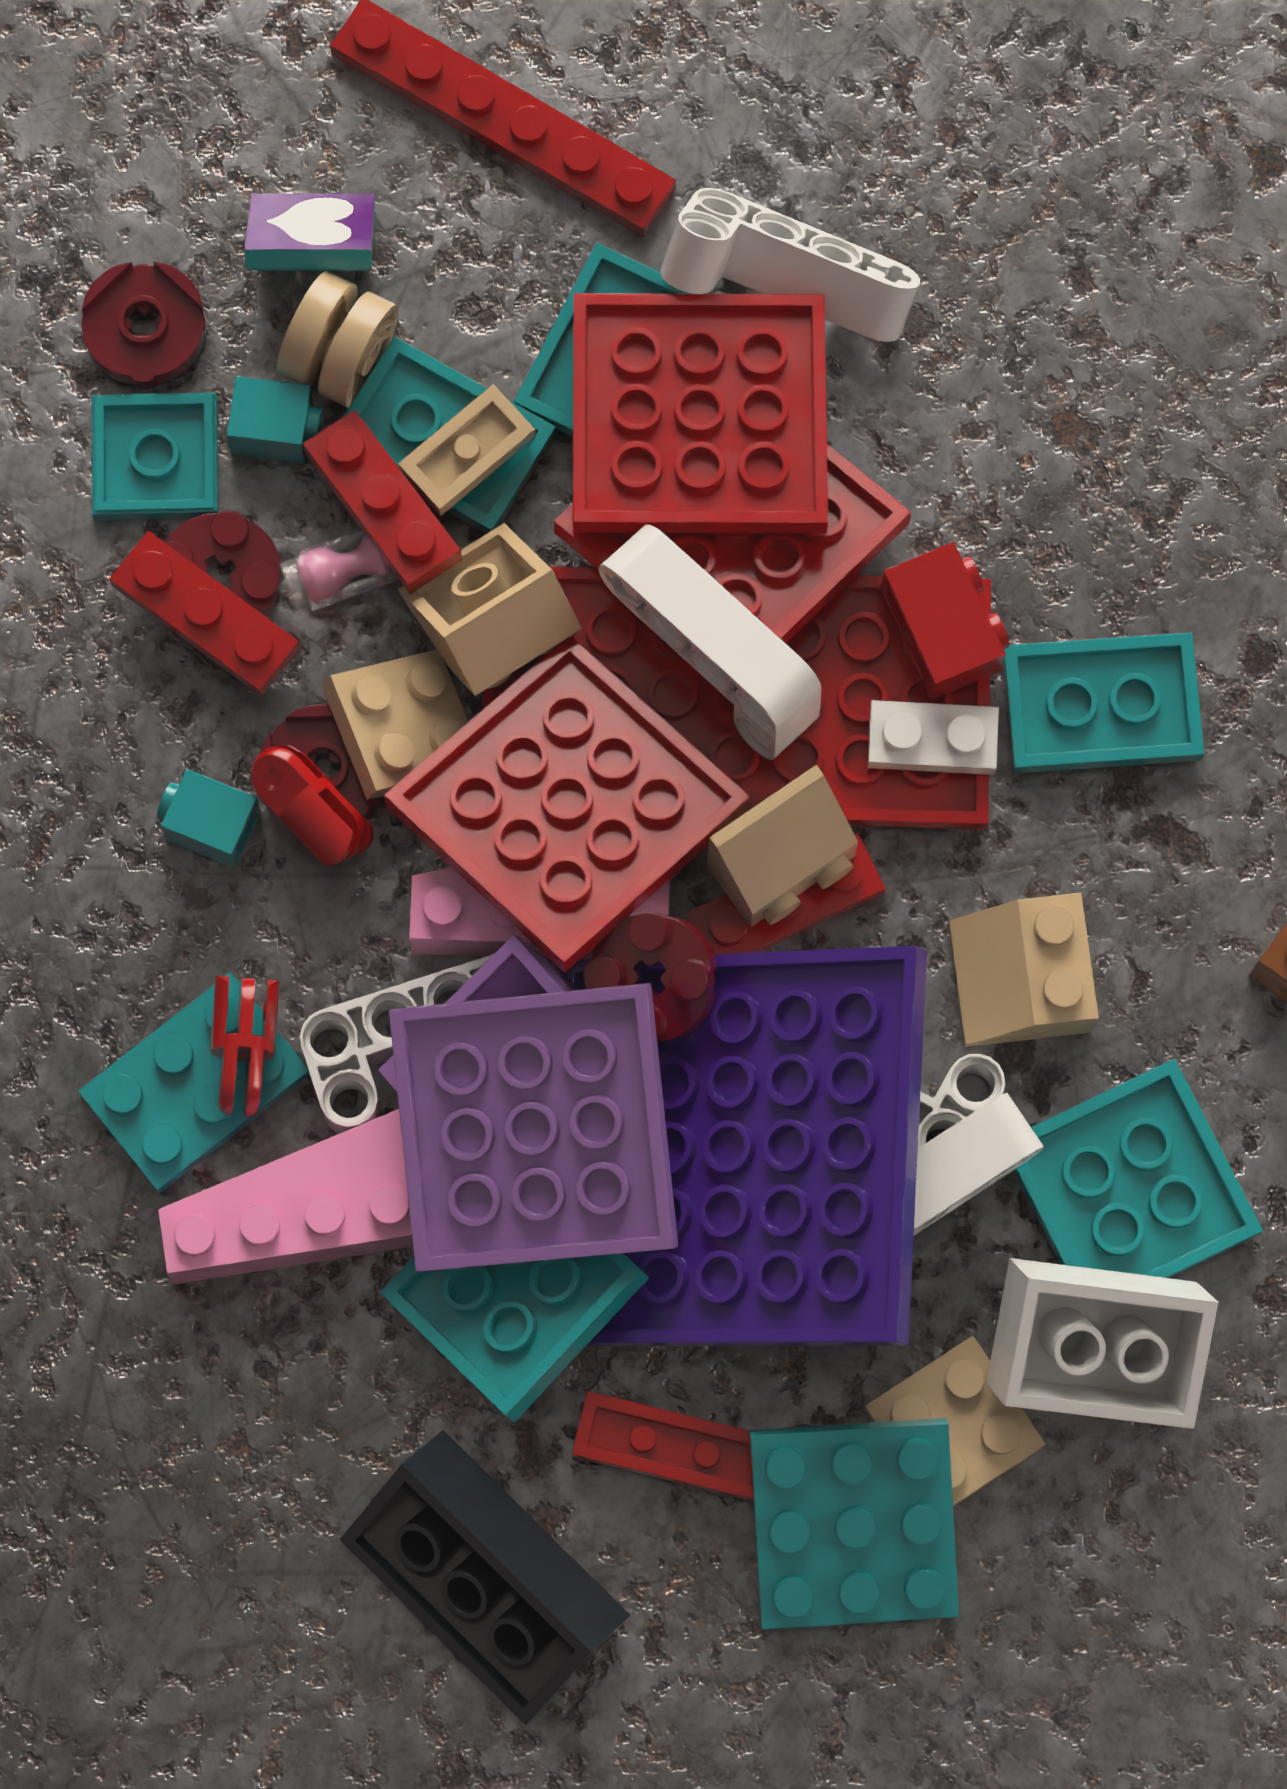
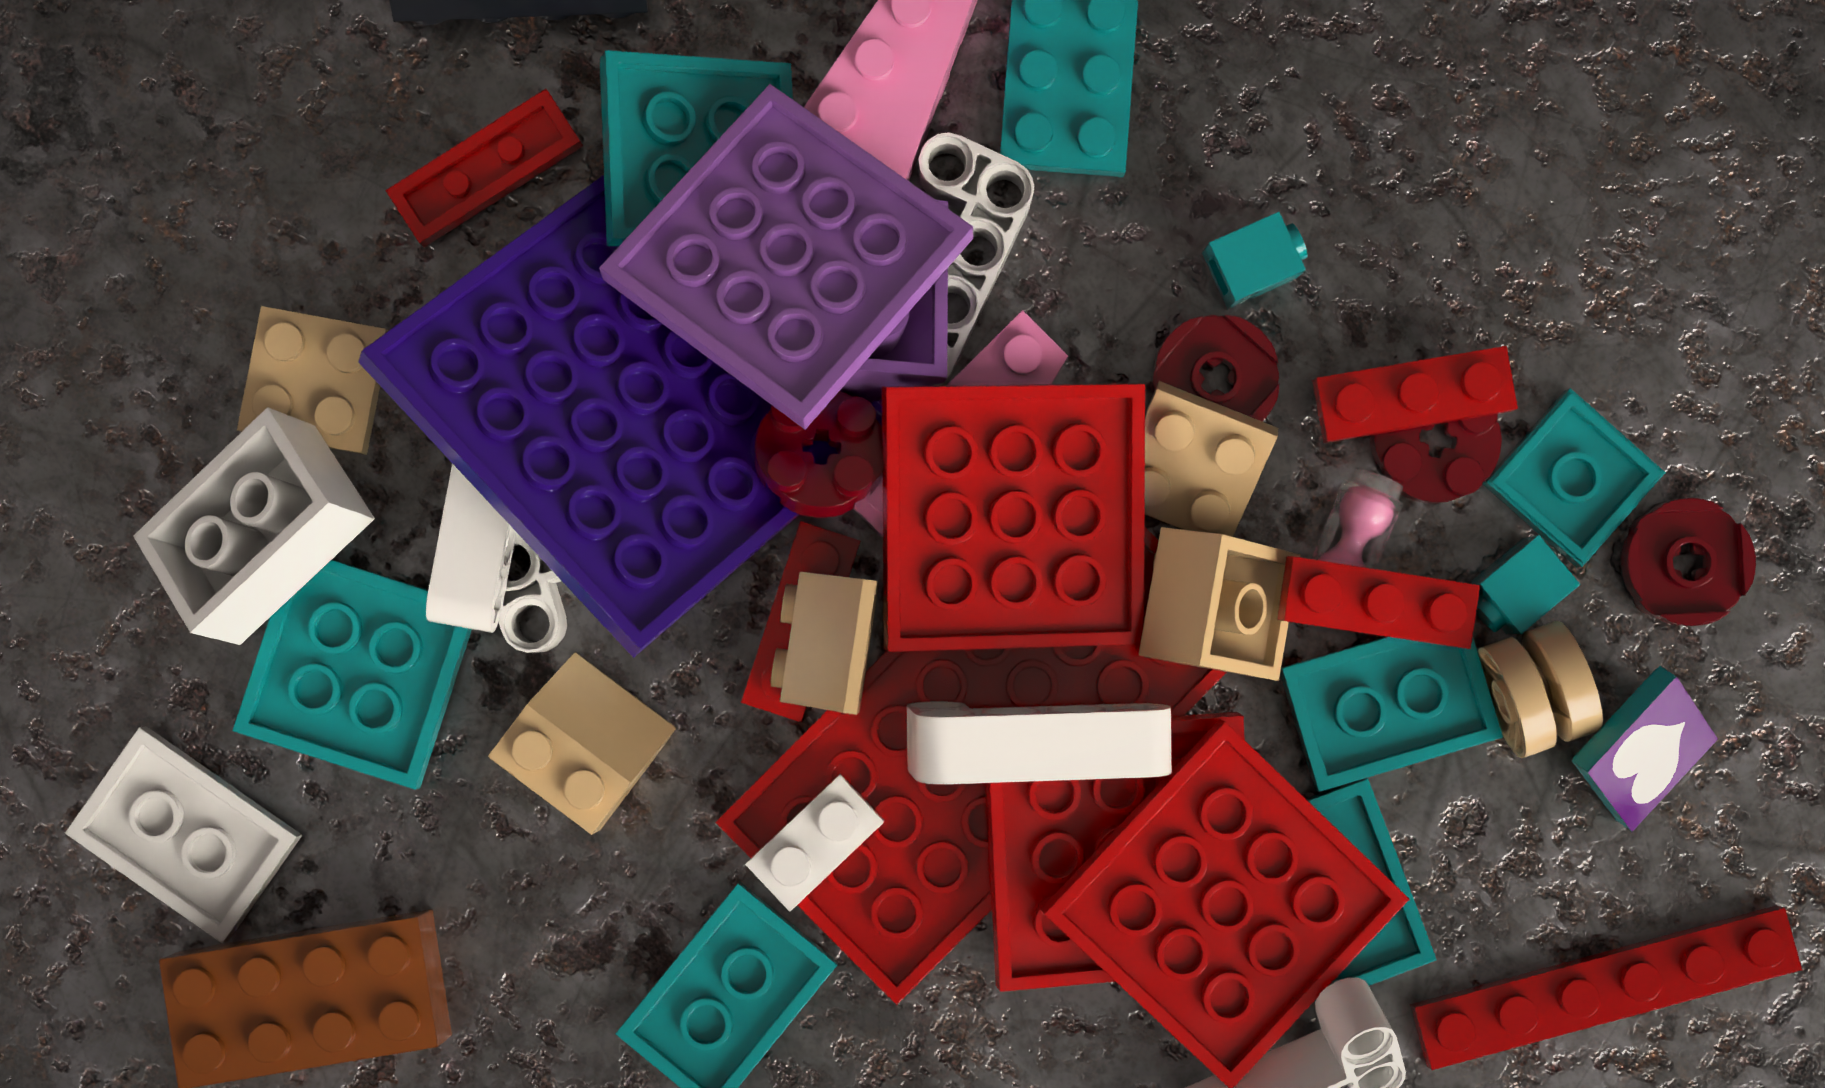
camera: 135 degrees right, 10 degrees up
red arm [210,976,280,1117] -> none
red arm [250,745,374,866] -> none
tan plate [398,384,535,516] -> none
teal plate [749,1418,959,1630] -> none
red brick [880,541,1010,700] -> none

